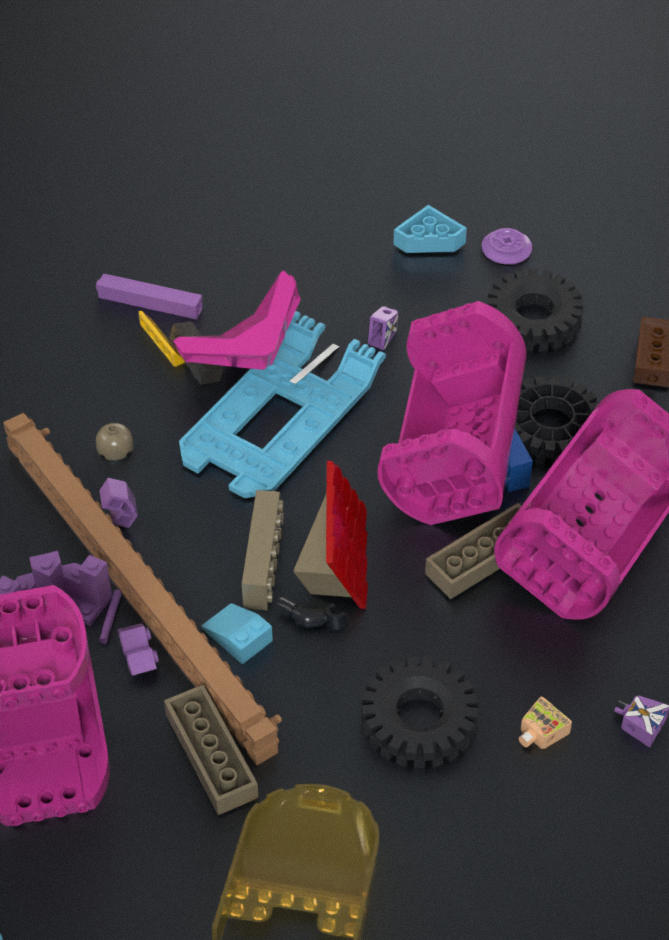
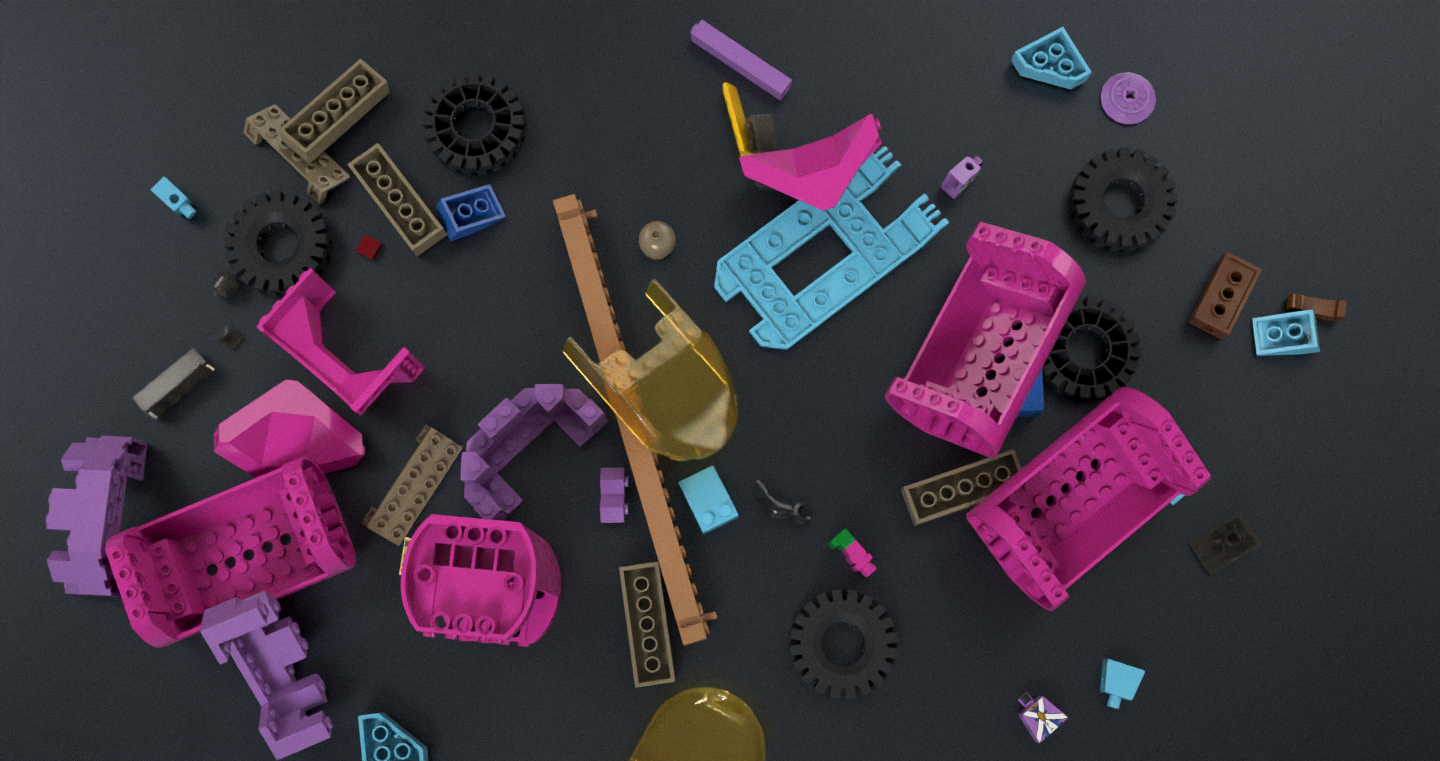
camera: 20 degrees right, 30 degrees up
medium lavender brick [99,478,138,528] -> none
medium lavender bar [99,590,122,644] -> none
dark tan brick [242,490,284,611] -> none
white sticker [290,344,339,384] -> none
red piece [293,461,368,609] -> none
torso [519,697,572,749] -> none
none -> clear yellow windscreen [563,279,738,461]
none -> dark pink hips [828,528,877,577]

